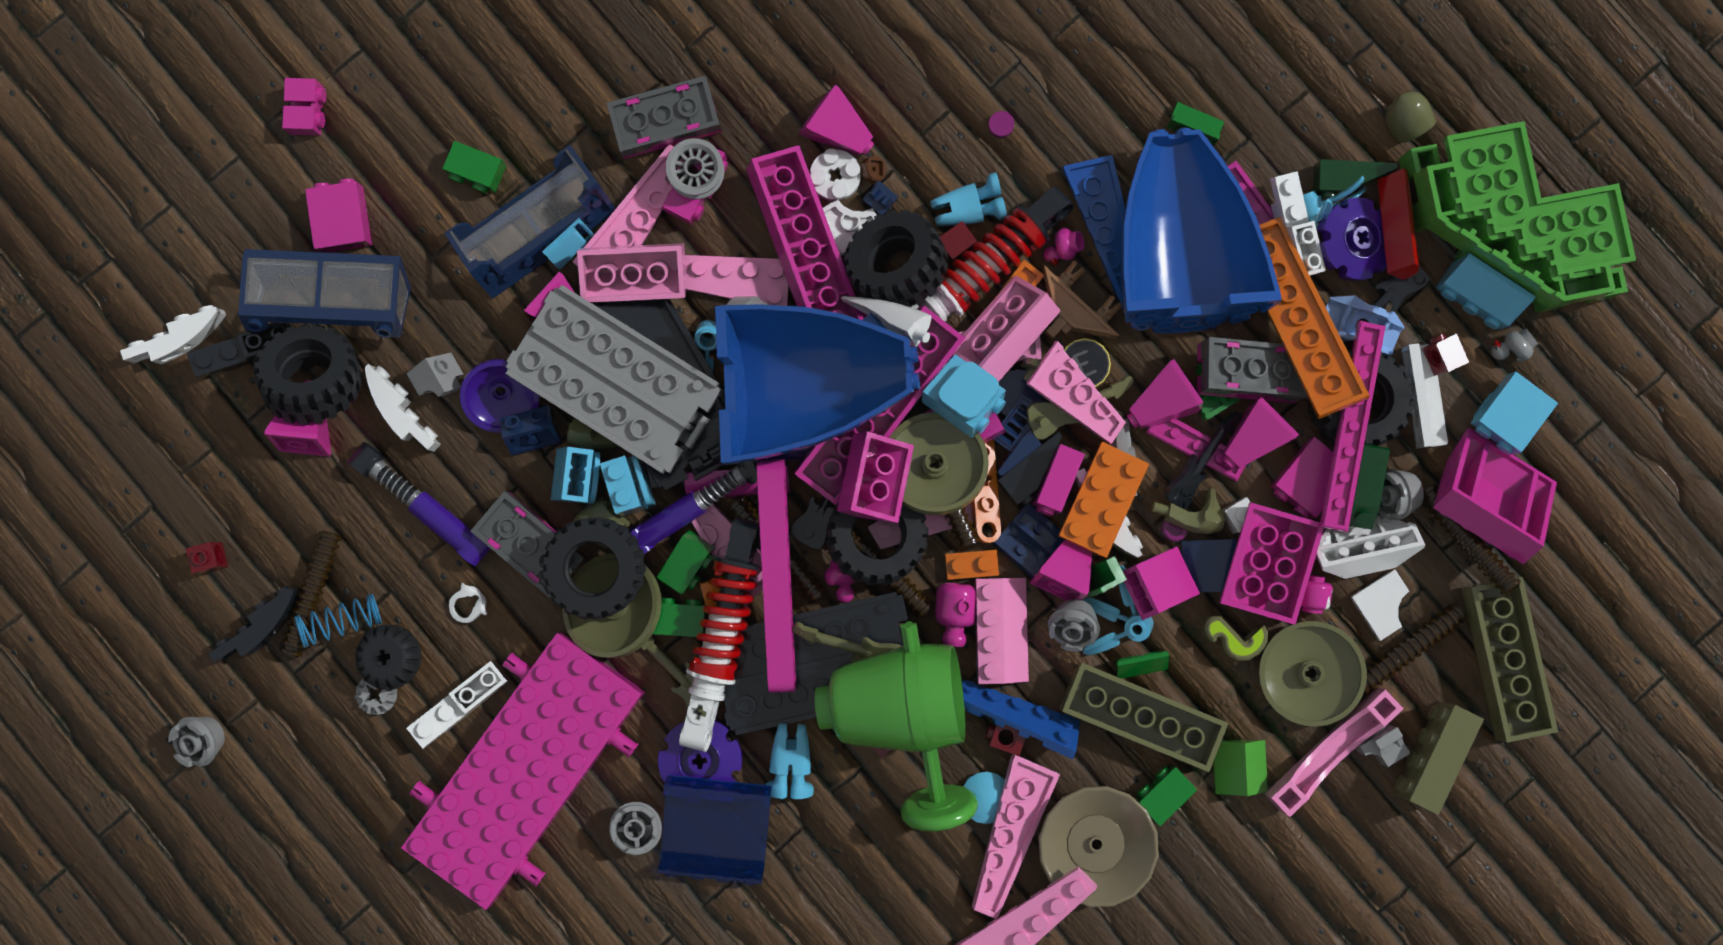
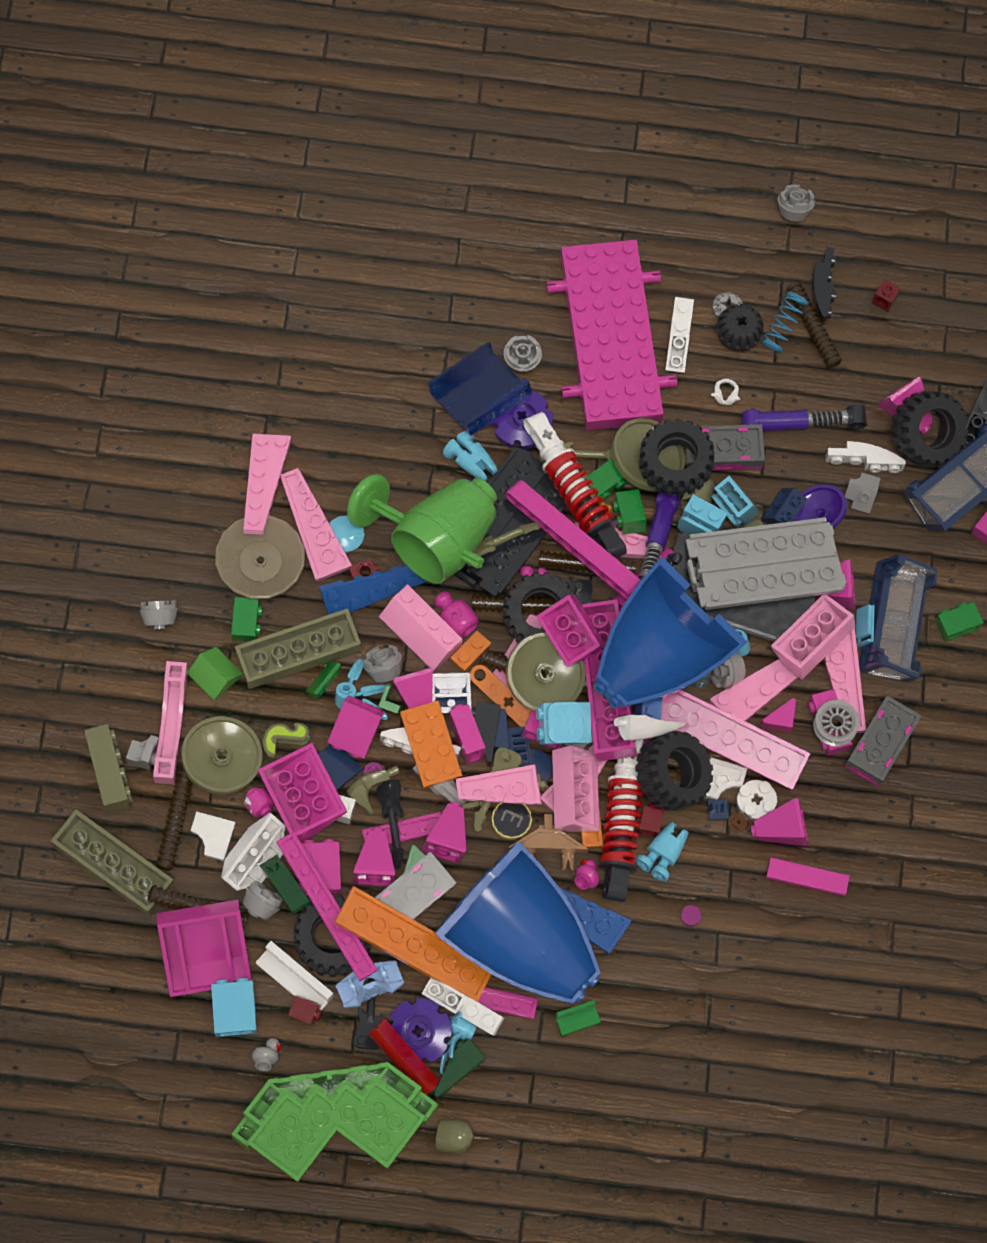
camera: 130 degrees right, 15 degrees down
medium azure slope [1436,253,1536,330] -> none
none -> light grey cone [139,600,179,629]
none -> dark pink slope [760,698,796,733]
none -> dark pink tile [766,858,850,896]

